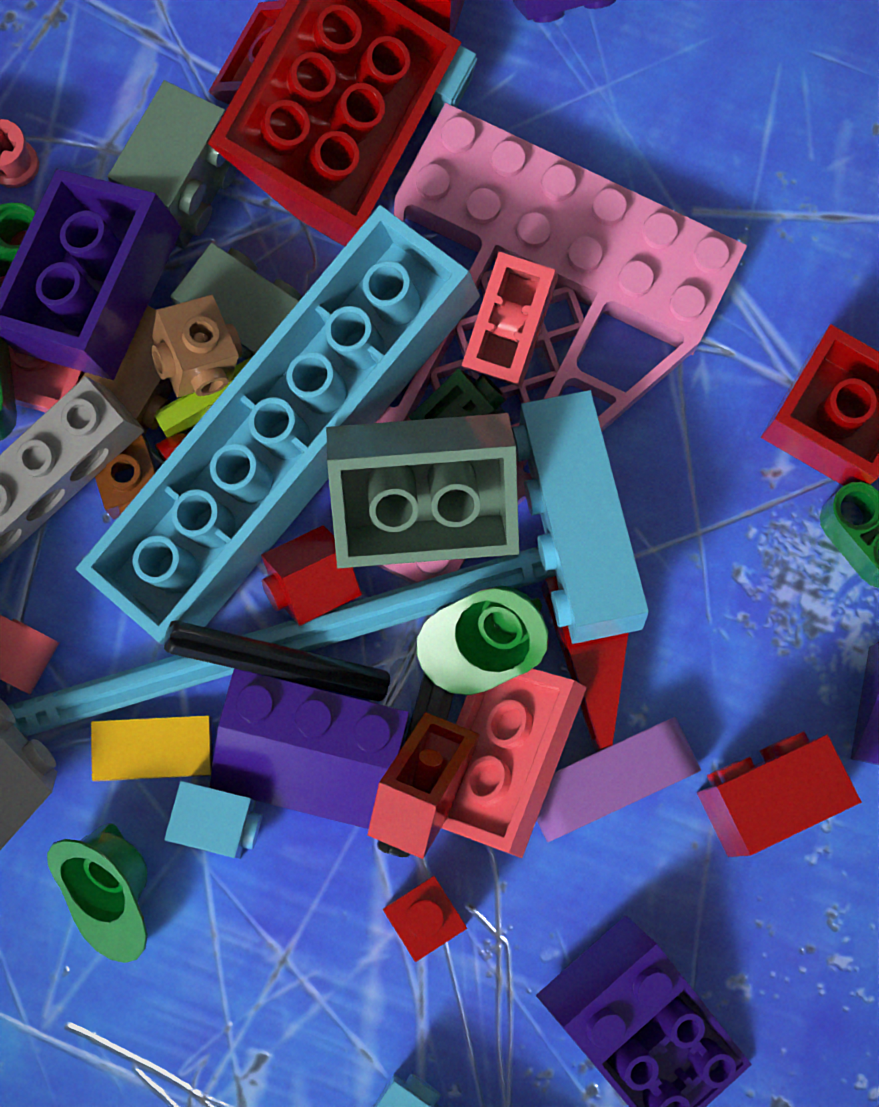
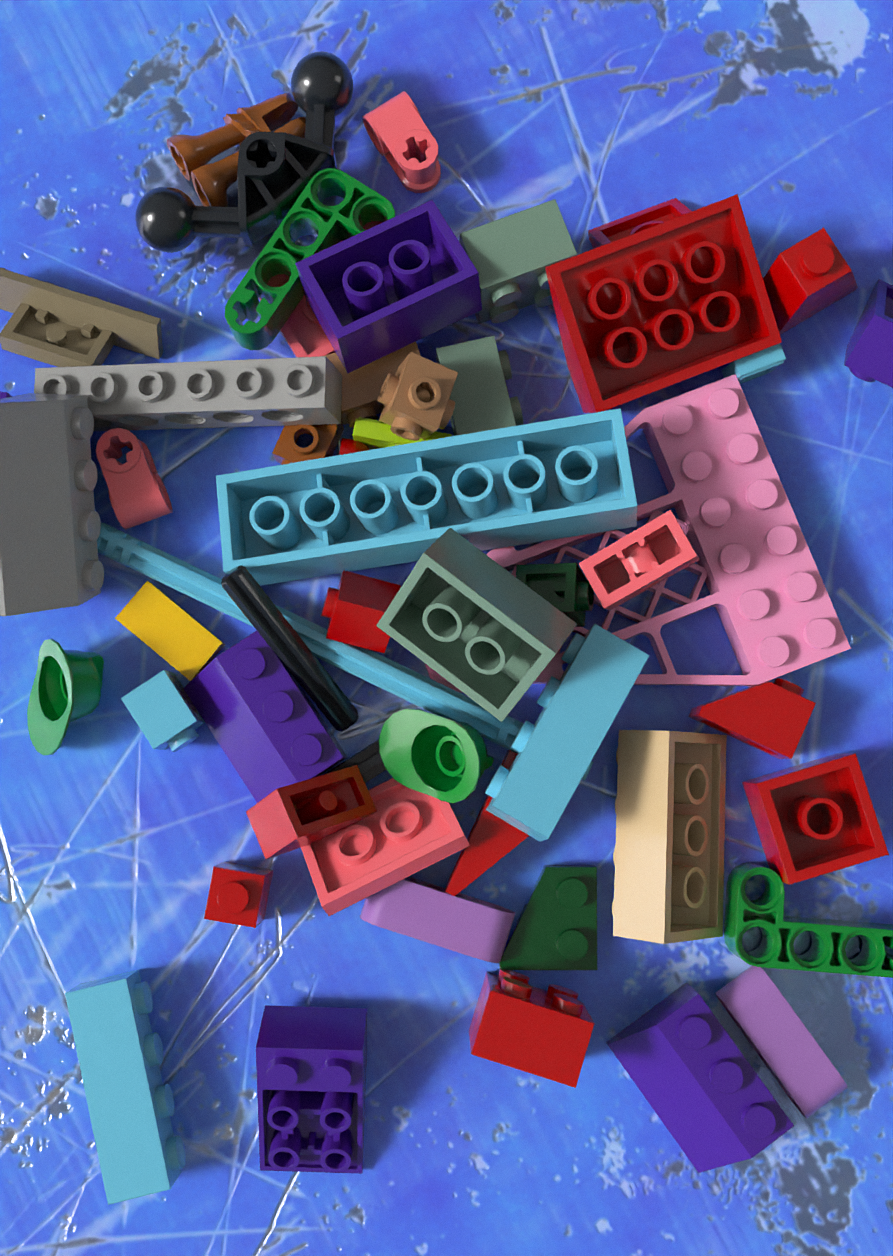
camera: 45 degrees right, 5 degrees up
none -> dark green wing [499,865,597,970]
none -> tan slope [612,730,727,944]
none -> red slope [688,678,816,759]

